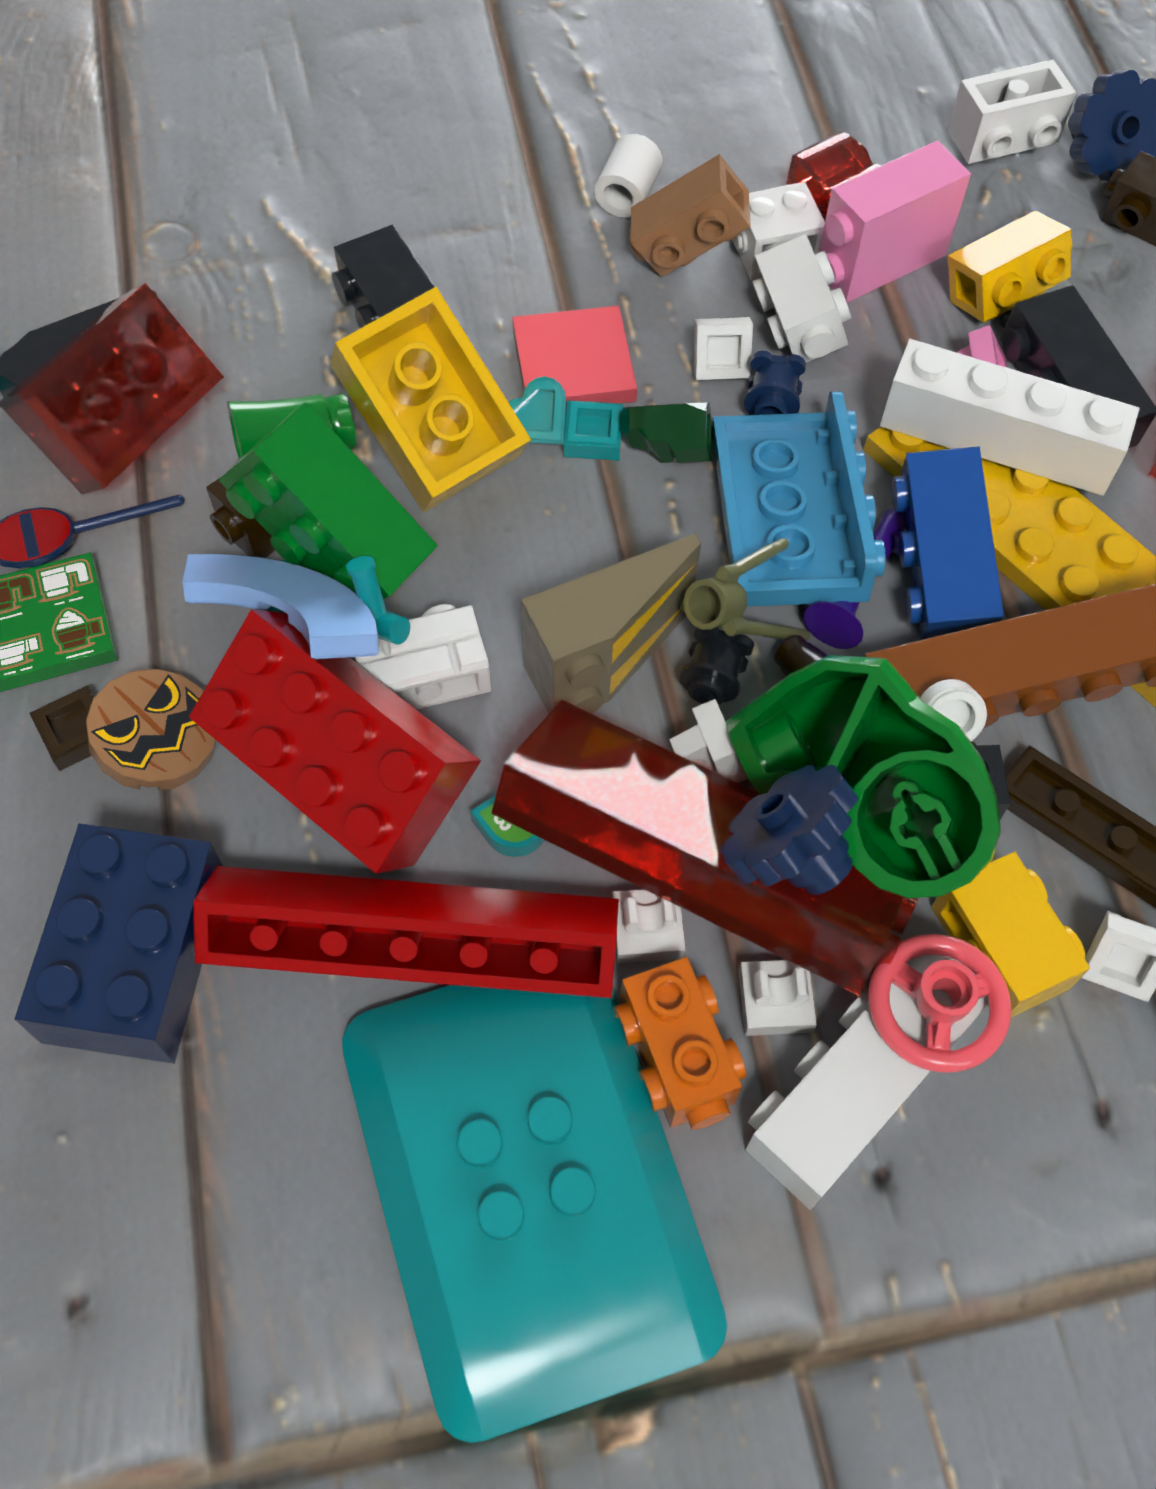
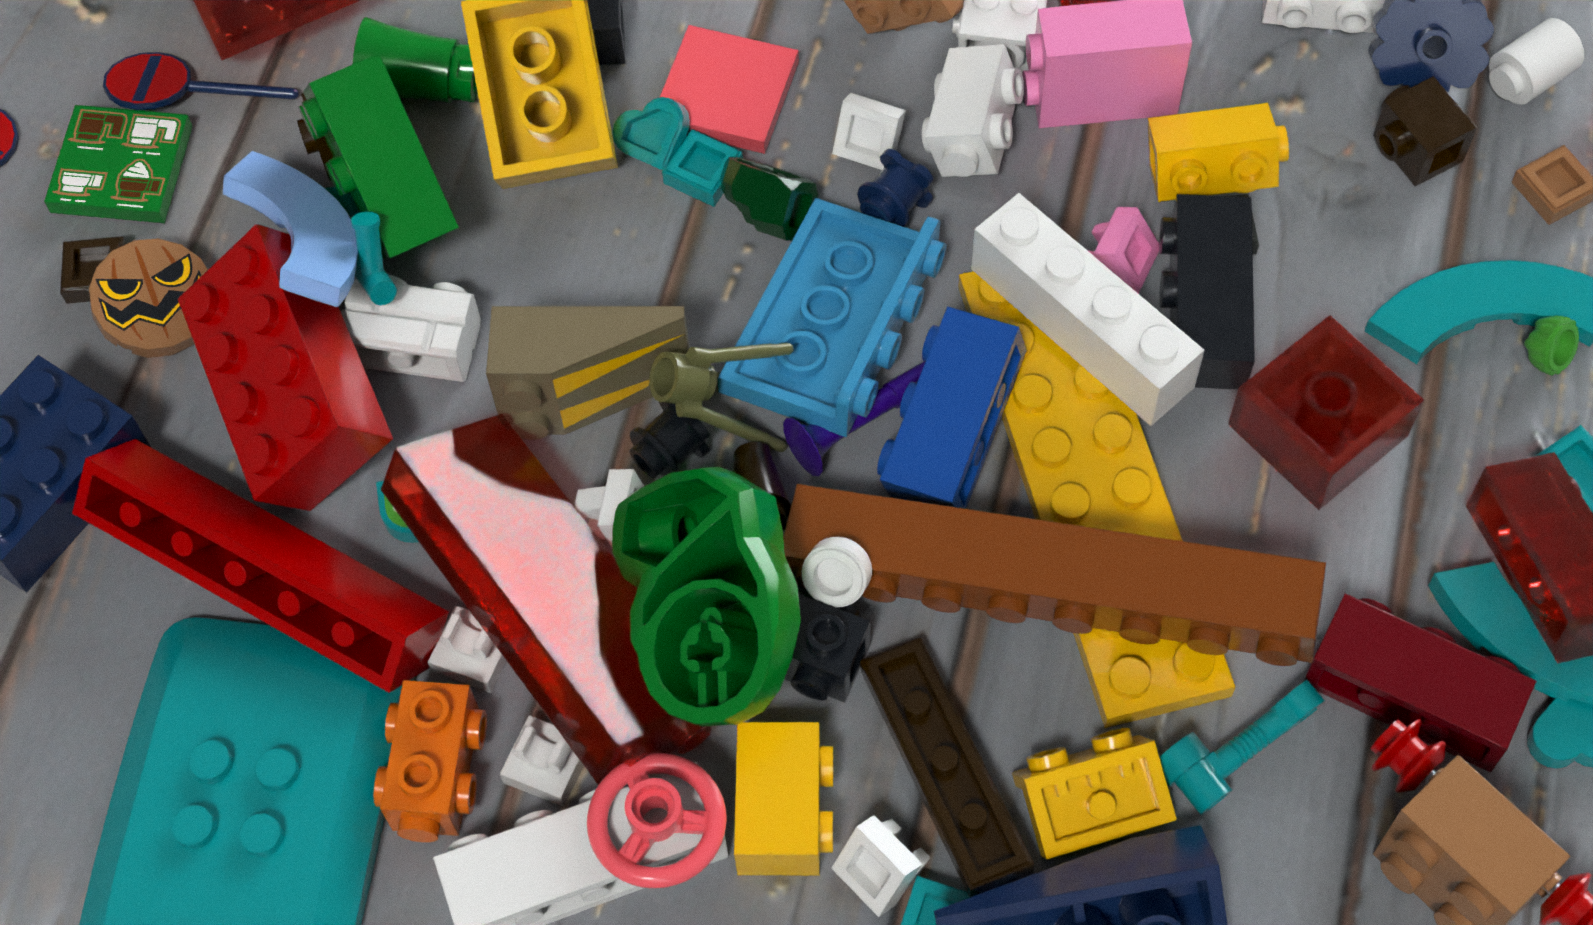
camera: 30 degrees right, 0 degrees up
dark blue plant [720,765,858,895] -> none

